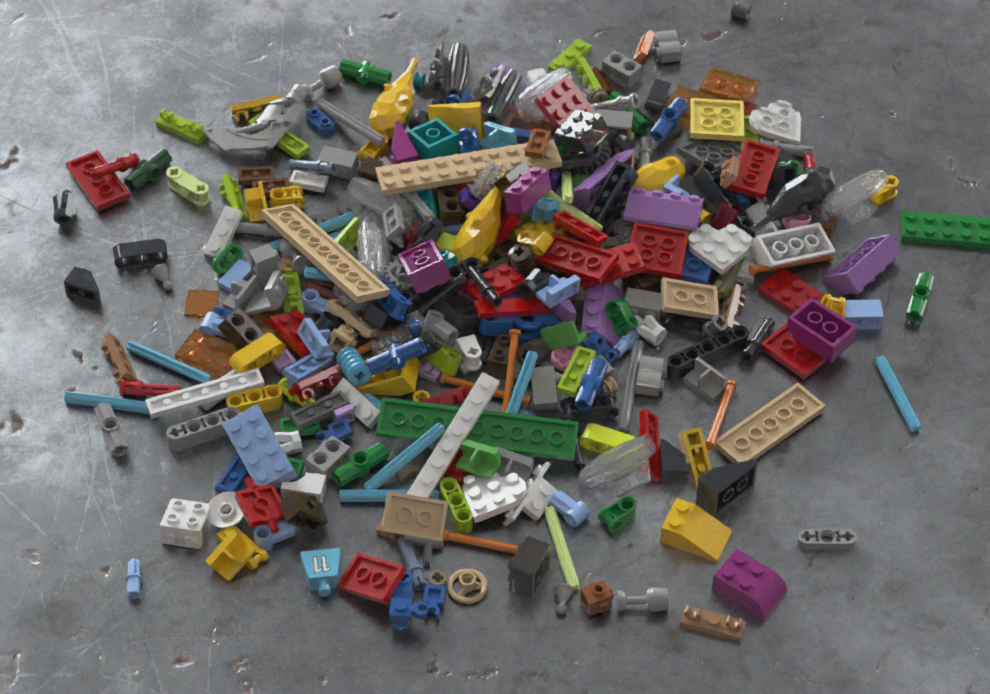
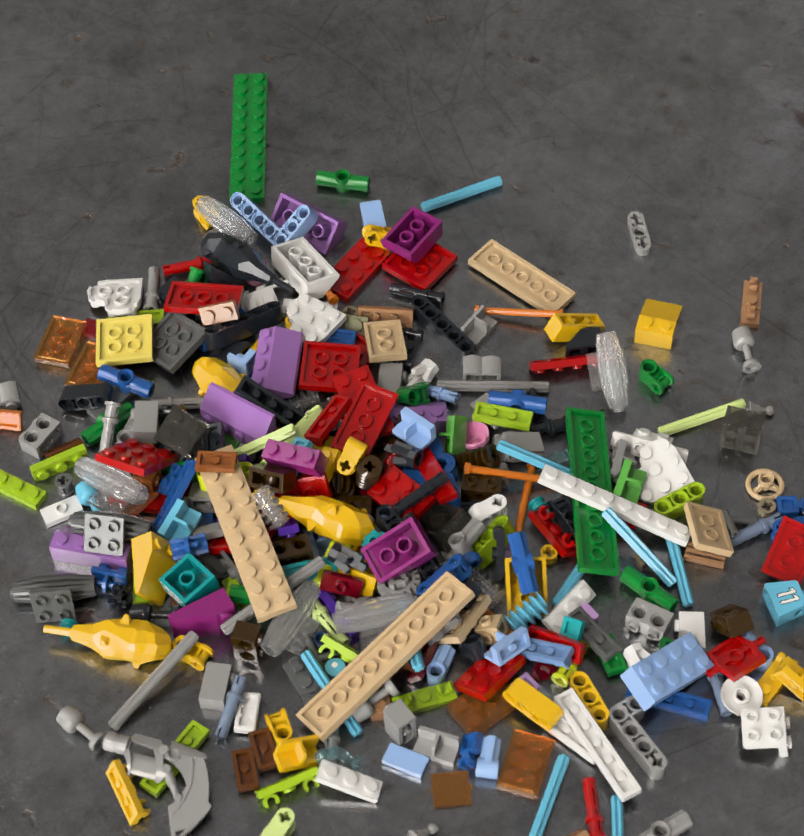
camera: 95 degrees left, 5 degrees up
green plate [212,243,243,275] -> none
dark brown brick [217,307,265,350] -> none
light grey bracket [245,270,288,316] -> none
blue plate [306,108,335,135] -> none
blue plate [316,417,354,444] -> none
green piece [339,59,392,85] -> none
light grey panel [382,203,412,248] -> none
orange bar [443,529,541,561] -> none
light blue piece [549,490,591,528] -> none
neon yellow beam [580,423,640,462] -> none
dark orange brick [580,580,614,616] -> none
blue hips [581,330,617,364] -> none
dark tan bush [591,87,609,103] -> none
black slope [696,459,758,517] -> none
dark grey bush [703,315,728,337] -> none
dark red plate [711,203,739,231] -> none
magenta brick [712,549,787,621] -> none
reddish brown plate [822,214,837,240] -> none
none -> light blue beam [230,192,318,245]
none -> clear light blue arm [314,746,362,771]
none -> teal plate [560,616,586,642]

